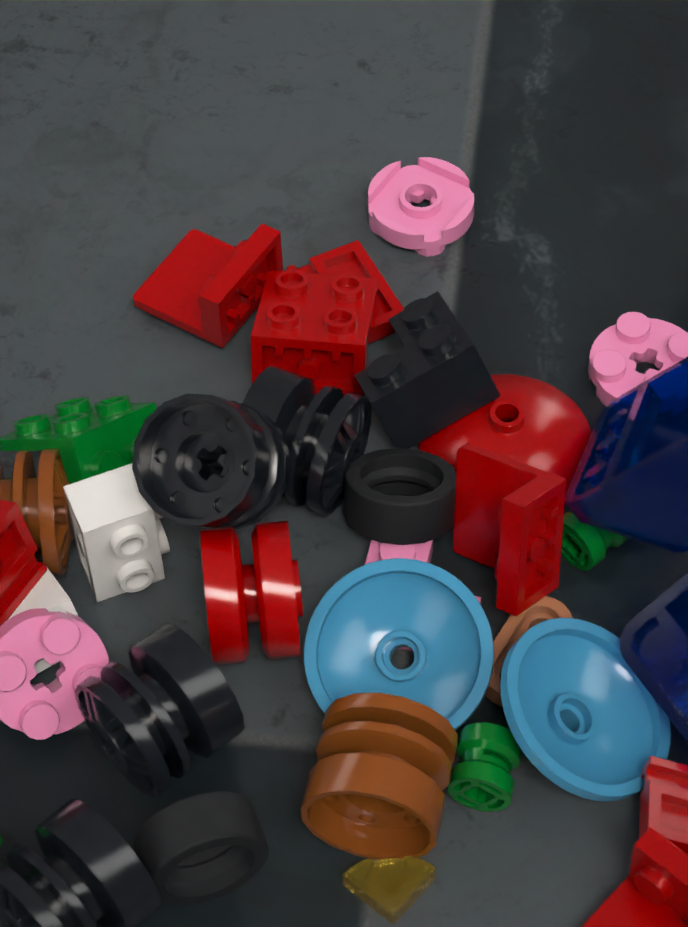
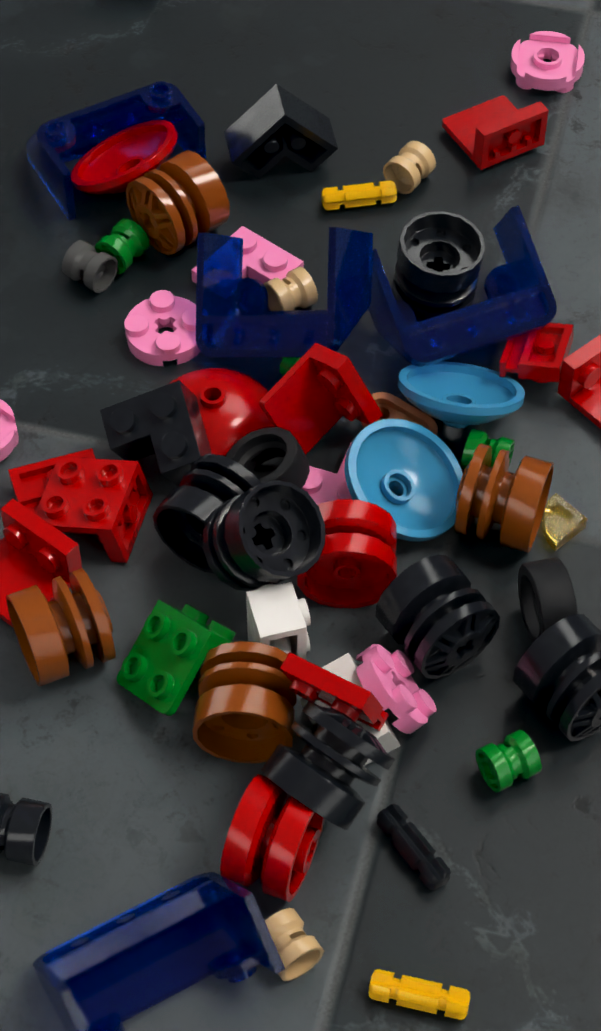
camera: 85 degrees left, 0 degrees up
none -> dark orange wheel [6,568,116,687]

